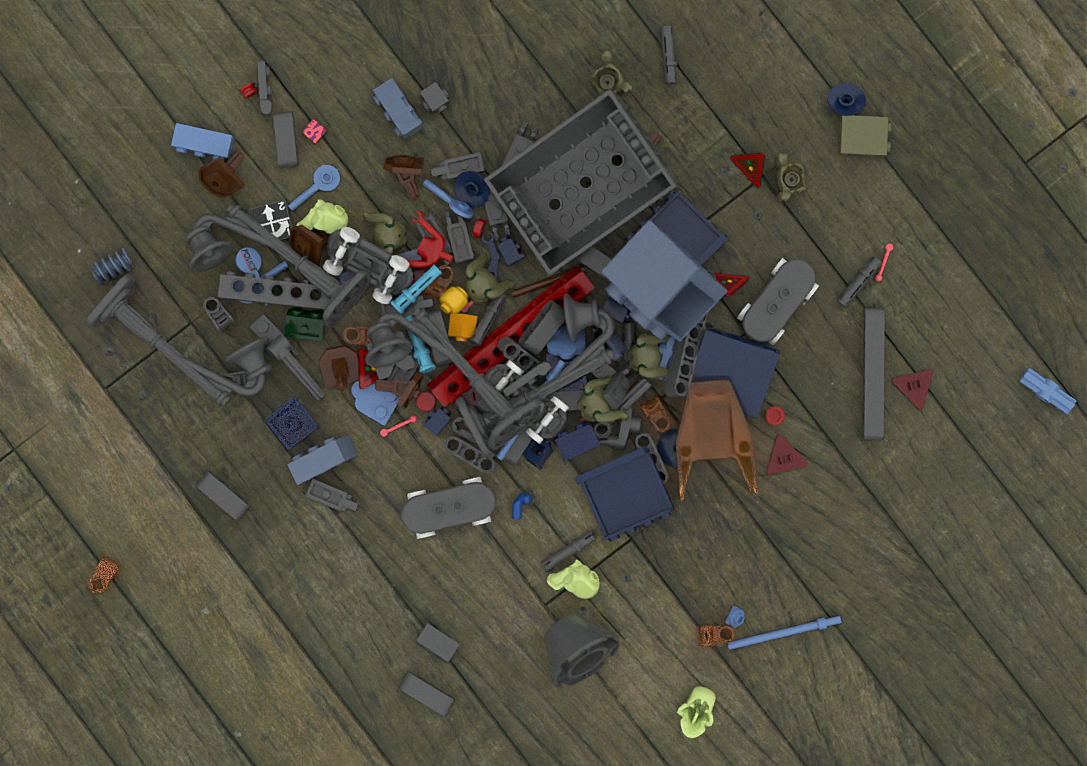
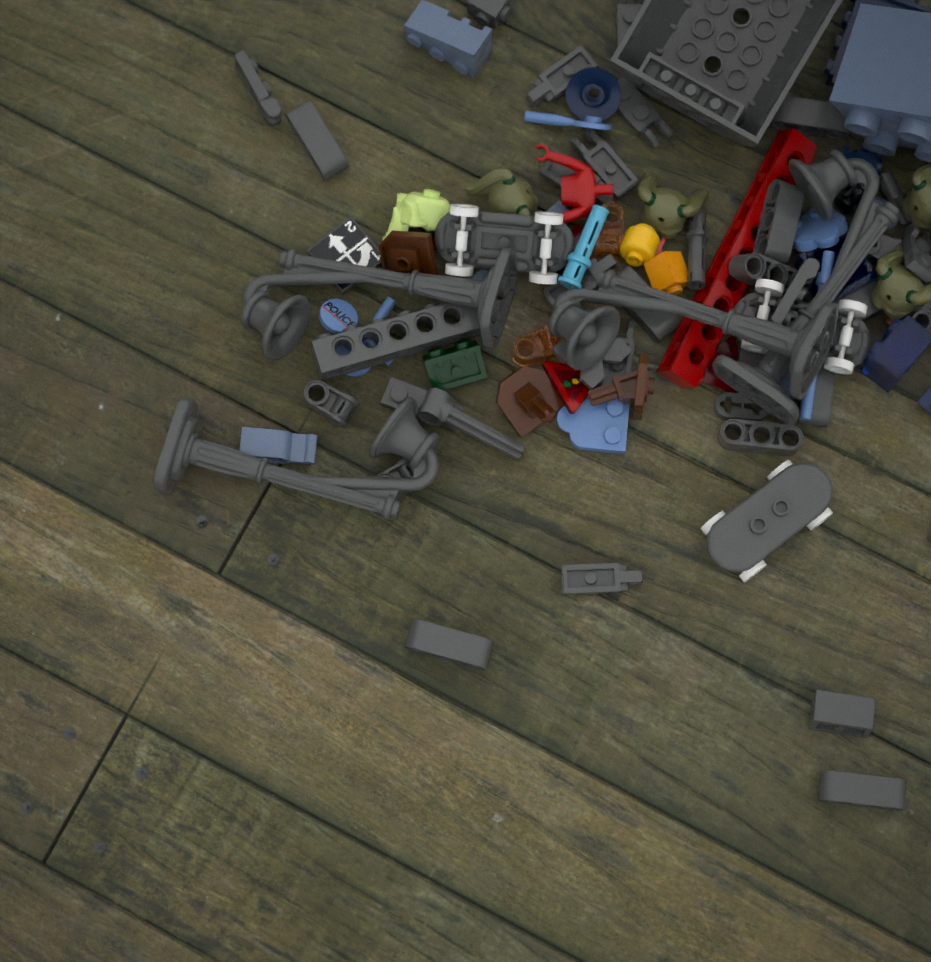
camera: 25 degrees left, 10 degrees down
clear orange piece [88,556,121,593] -> none
sand blue piece [90,248,134,285] -> none
medium blue brick [171,123,234,161] -> none
reddish brown piece [199,151,245,198] -> none
red bush [239,82,259,99] -> none
clear blue brick [265,396,320,451] -> none
sand blue wedge [287,435,359,485] -> none
medium blue piece [288,165,340,211] -> none
tile [301,118,328,145] -> none
coral hinge [380,415,417,437] -> none
reddish brown piece [384,155,424,199] -> none
medium azure pin [405,316,436,374] -> none
red tile [416,392,436,412] -> none
dark blue brick [422,406,452,436] -> none
red tile [473,218,486,239] -> none
dark blue piece [482,232,500,279] -> none
dark blue brick [497,235,525,267] -> none
reddish brown bar [512,265,586,298] -> none
blue arm [512,493,532,520] -> none
dark blue brick [522,438,553,470] -> none
none -> sand blue piece [239,427,318,465]

